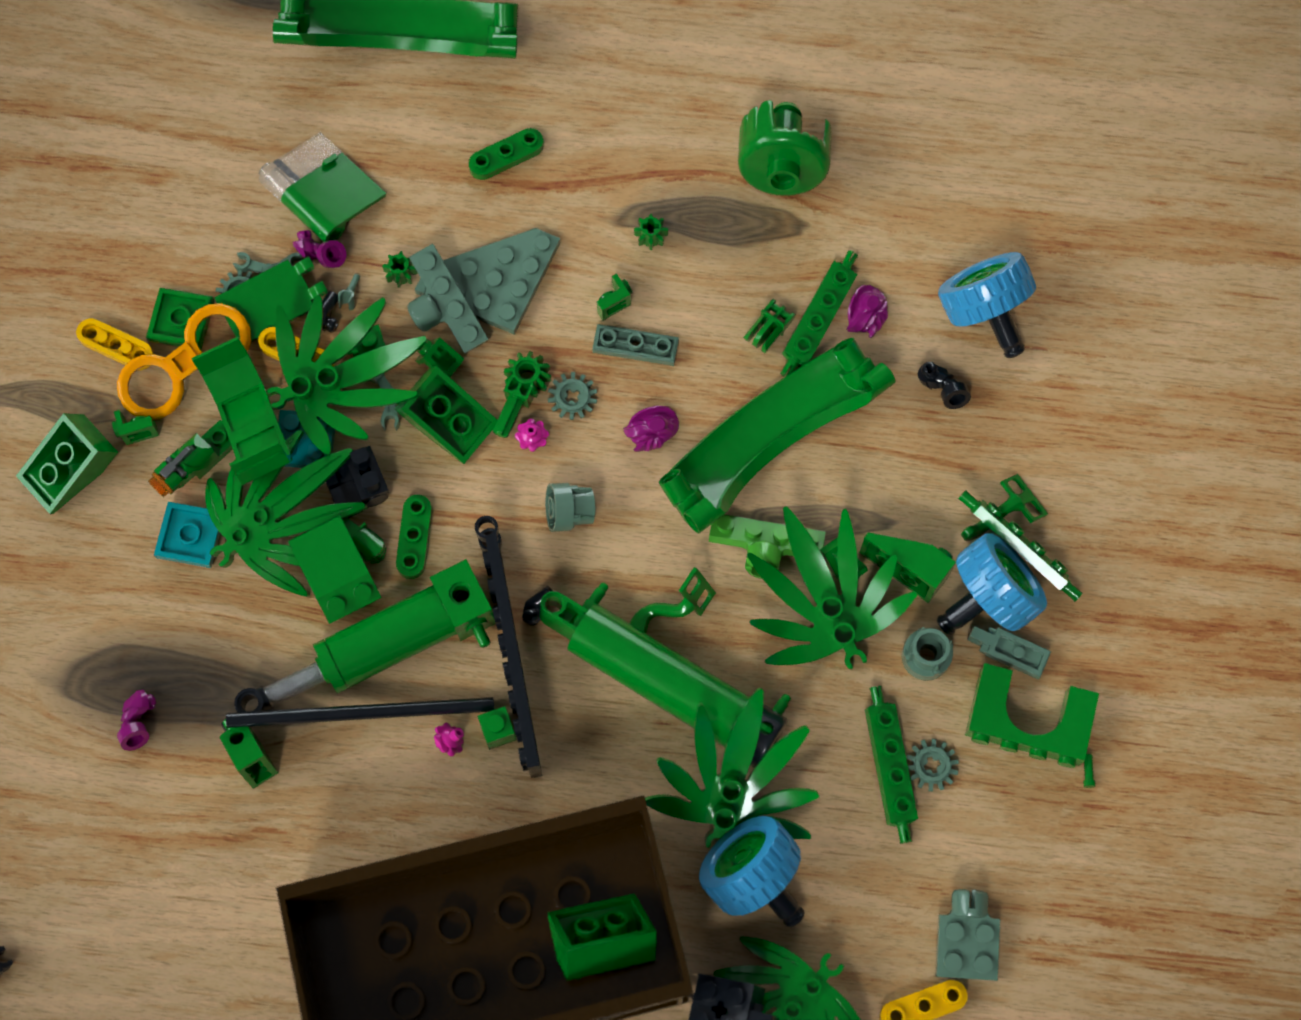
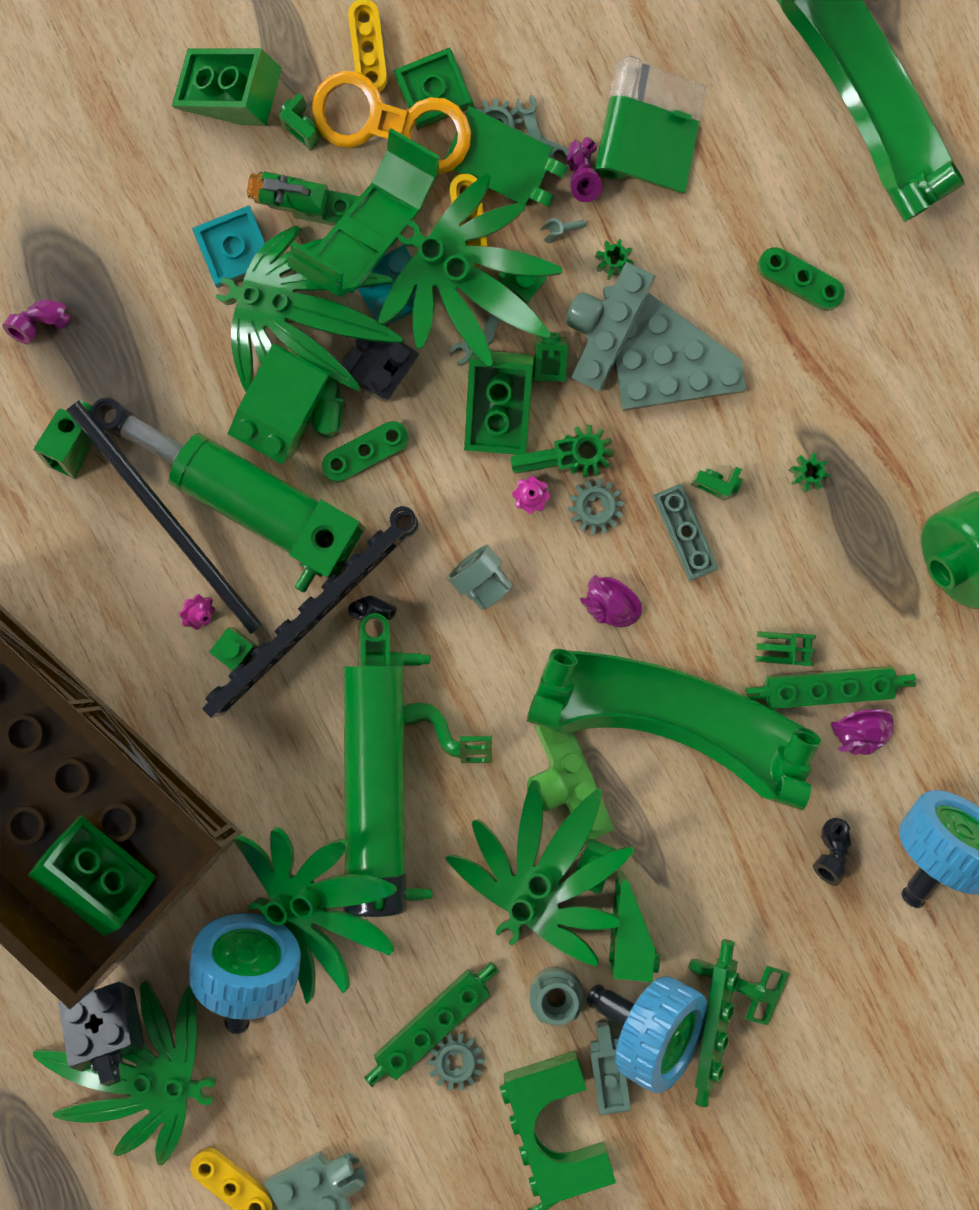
camera: 55 degrees right, 15 degrees up
black arm [322,291,338,333] -> none

